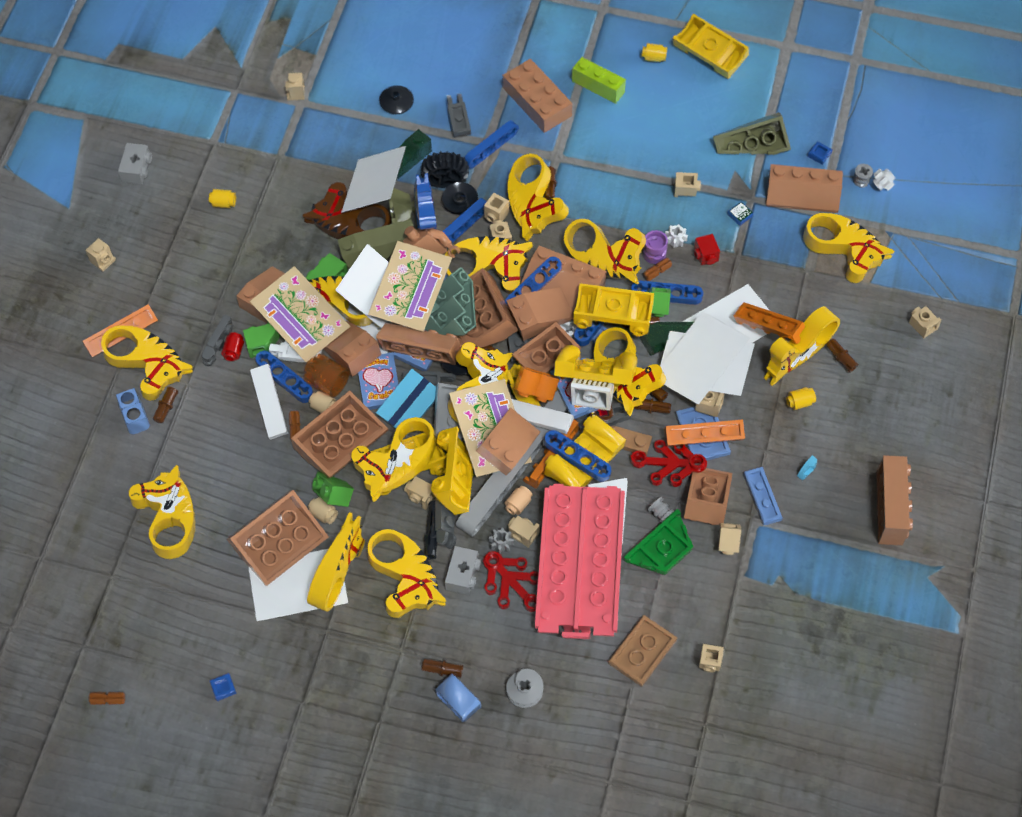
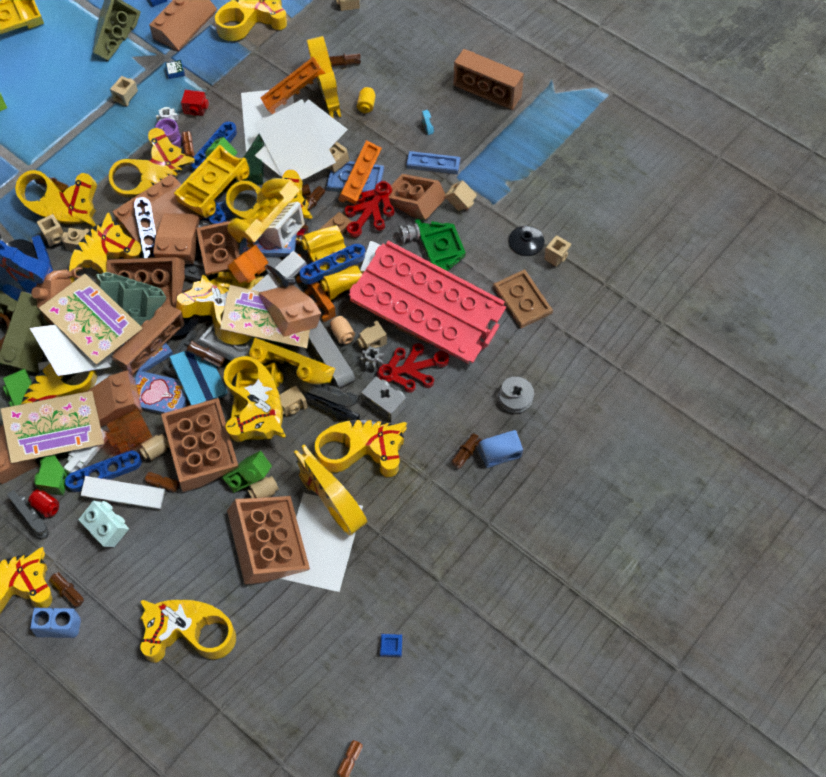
camera: 65 degrees left, 0 degrees up
none -> light aqua brick [78,501,129,547]
none -> reddish brown axle [186,340,224,367]
none -> black bar [265,265,296,287]
none -> black dish [509,225,545,256]

